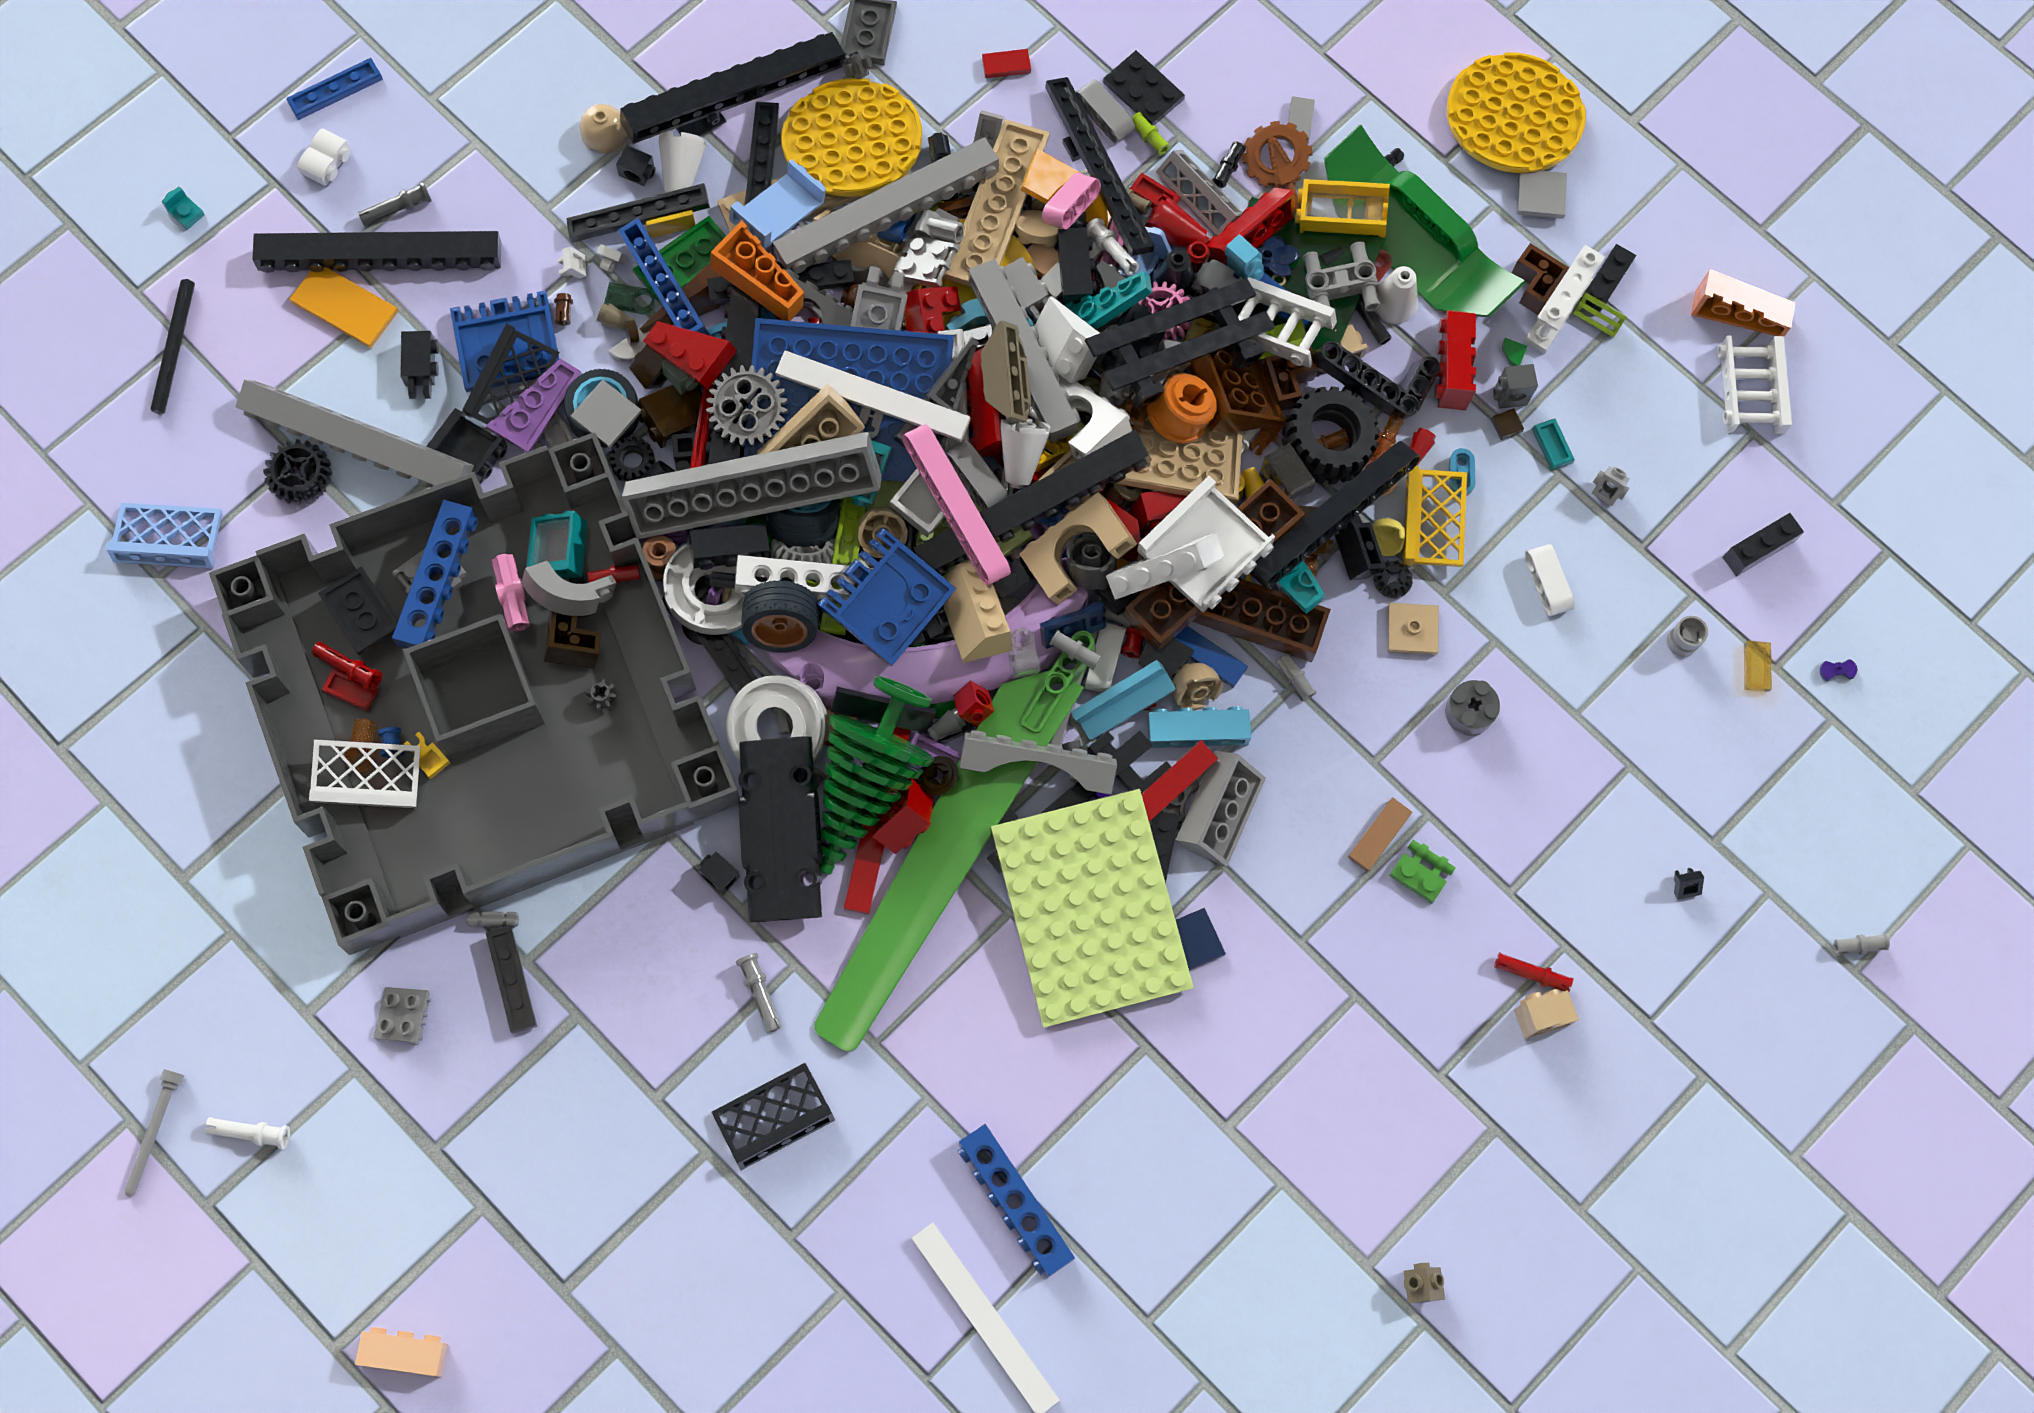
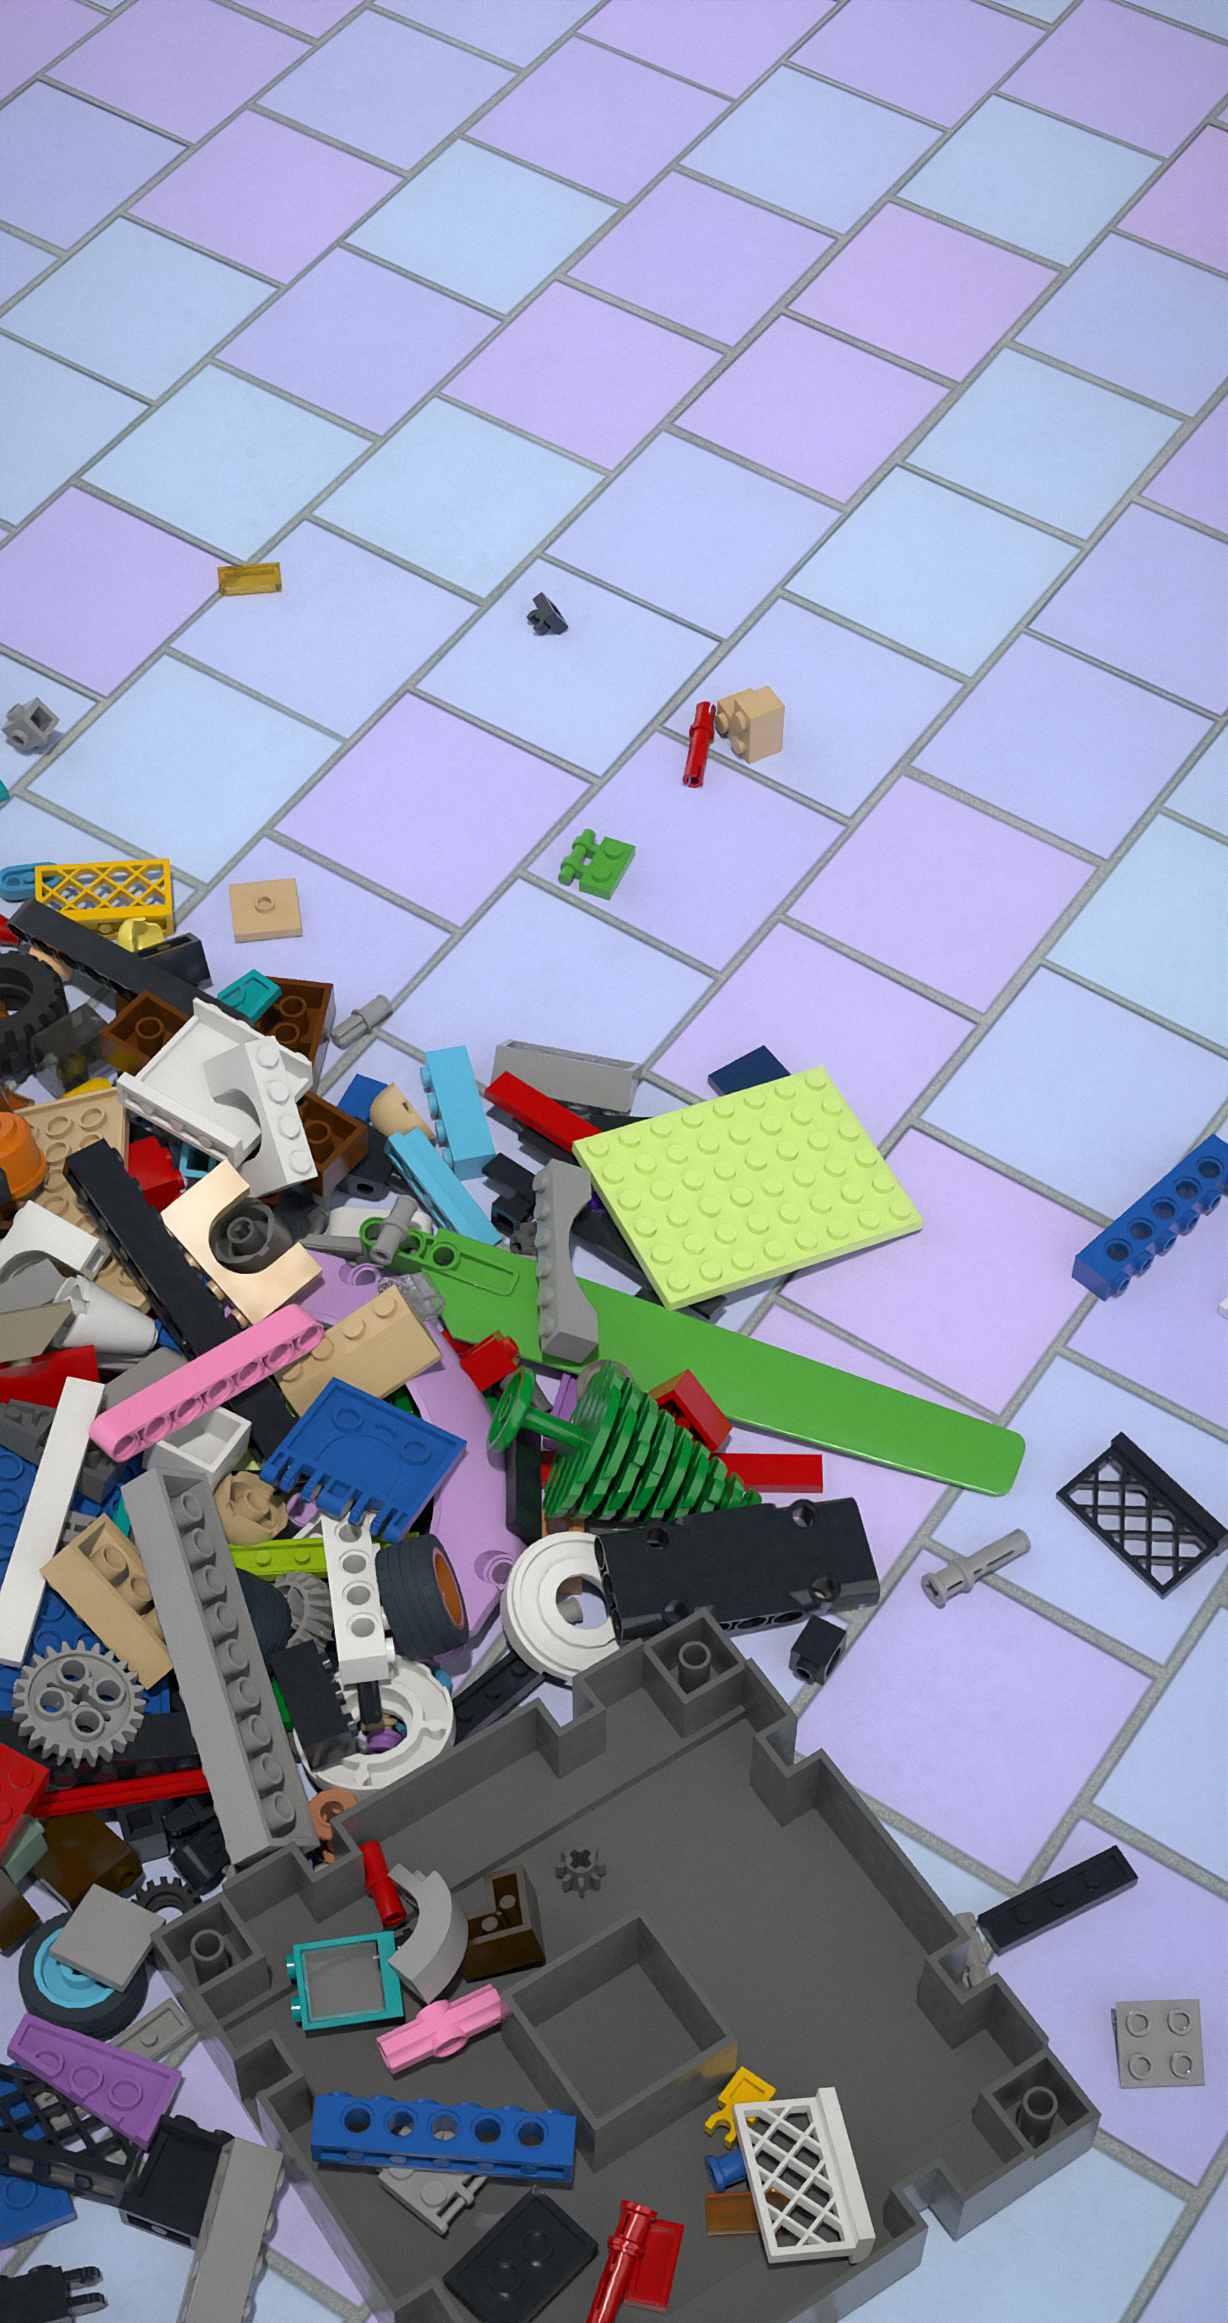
camera: 95 degrees left, 20 degrees down
dark blue plate [1039,601,1107,649] -> none
red bush [1120,627,1145,659] -> none
medium nougat tile [1348,797,1413,872] -> none
black gear [1373,560,1413,598] -> none
dark tan brick [1404,1262,1445,1303] -> none
dark grey brick [1445,680,1500,736] -> none
white beam [1525,544,1574,616] -> none
light grey wheel [1667,616,1708,657] -> none
black brick [1722,513,1804,577] -> none
dark purple piece [1819,659,1858,681] -> none
light grey pin [1833,934,1890,956] -> none

